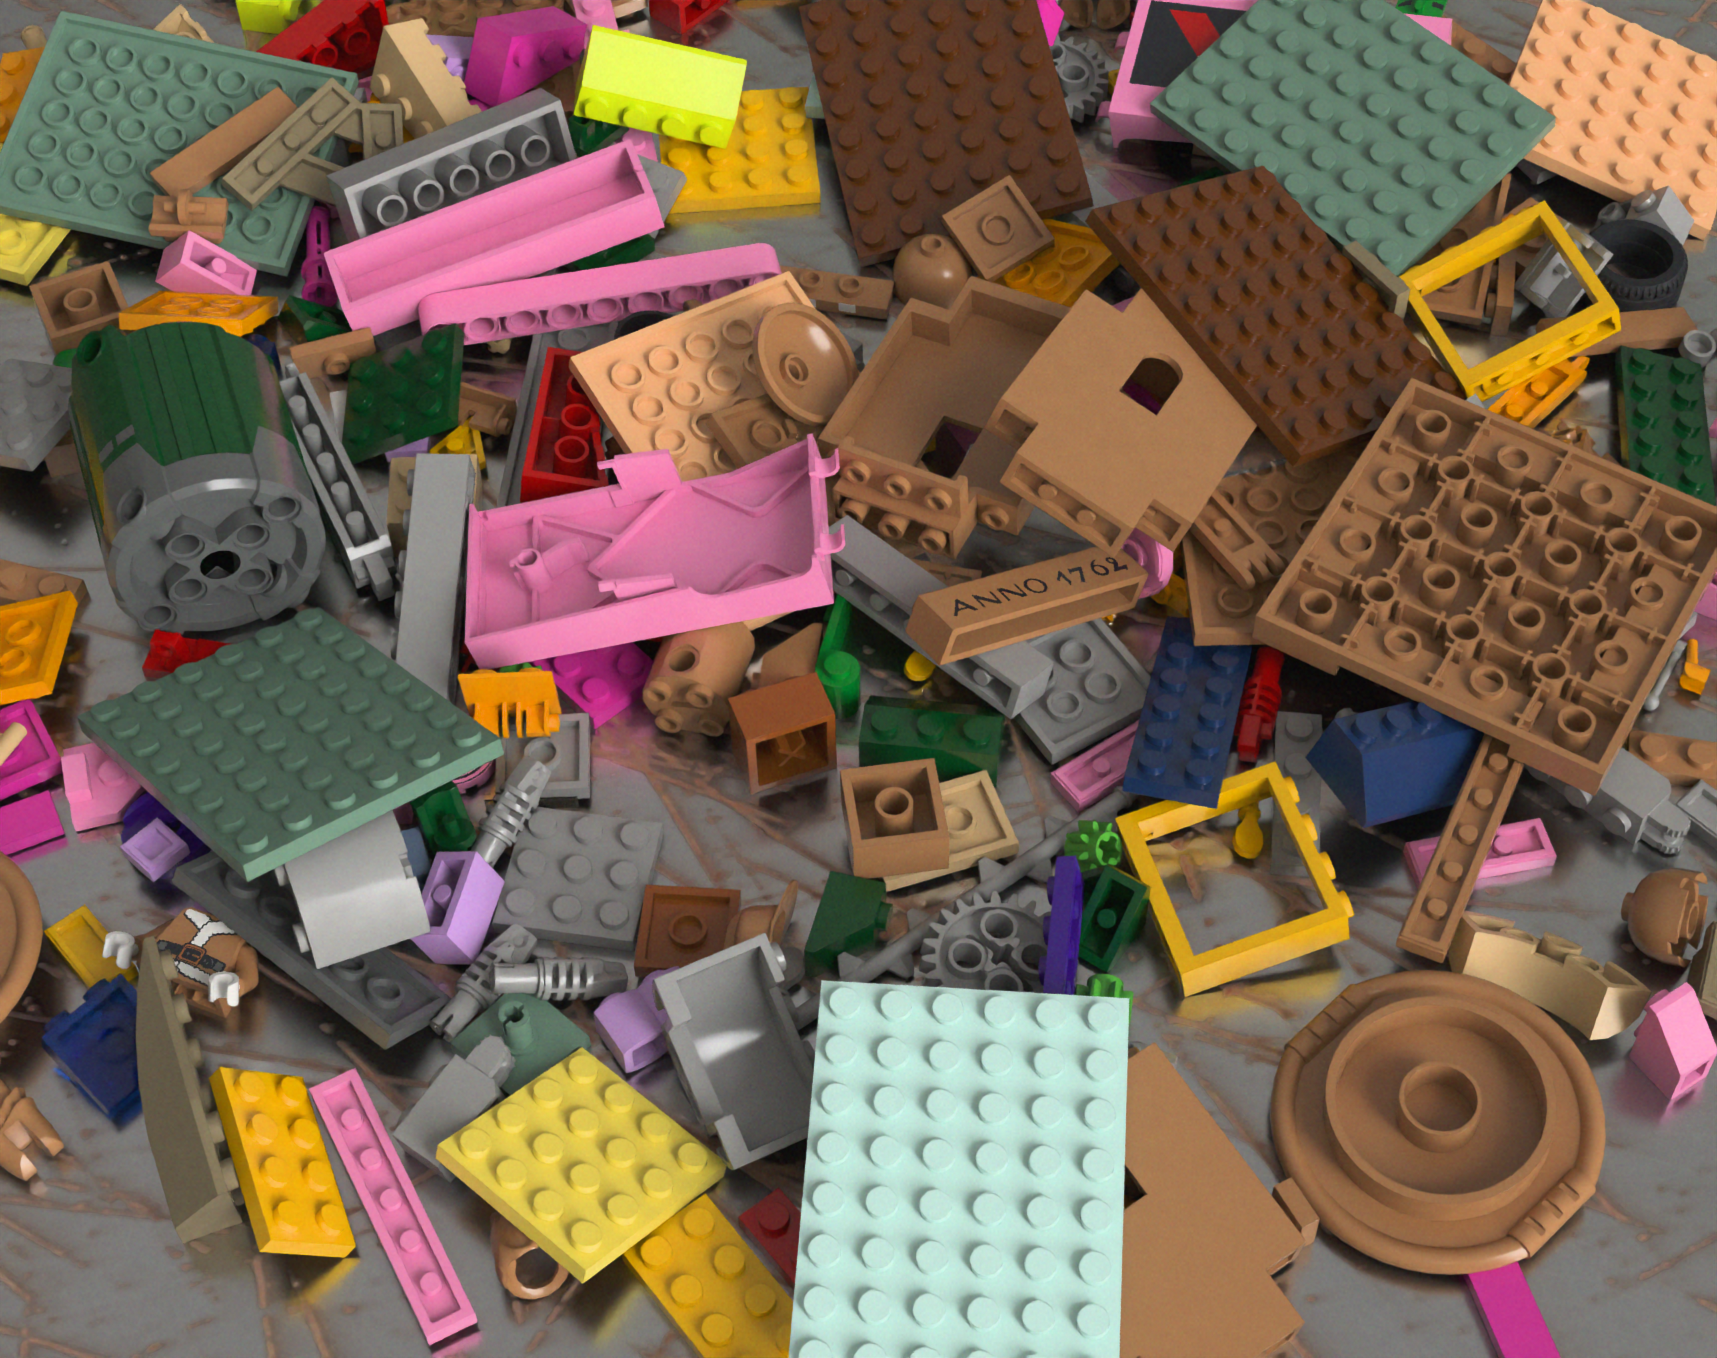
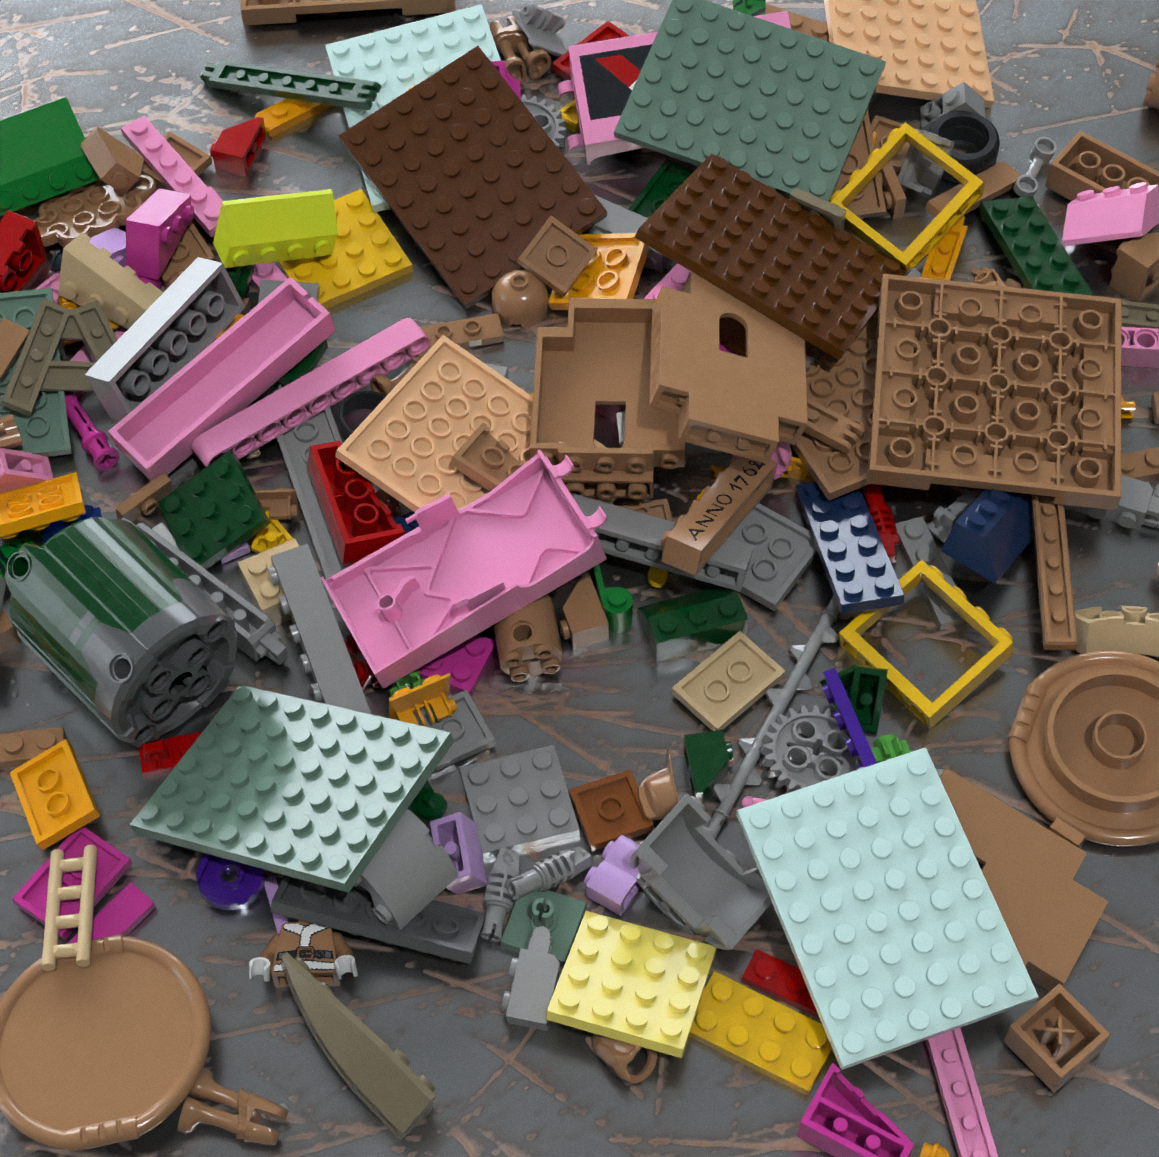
camera: 25 degrees left, 5 degrees up
clear blue plate [42,974,139,1115] -> none
yellow tile [44,904,139,1002] -> none
bright pink plate [61,743,145,831] -> none
lavender tile [120,818,190,882] -> none
yellow plate [209,1067,356,1258] -> none
dark green slope [278,295,352,345] -> none
bright pink plate [309,1068,478,1345] -> none
light grey hinge [470,756,551,868] -> none
dark orange brick [728,672,837,795] -> none
medium nougat dish [752,303,859,426] -> none
medium nougat brick [840,758,950,879] -> none
bright pink tile [1050,720,1139,813] -> none
bright green gear [1064,820,1123,873] -> none
yellow piece [1232,801,1263,859] -> none
bright pink tile [1403,818,1557,889] -> none

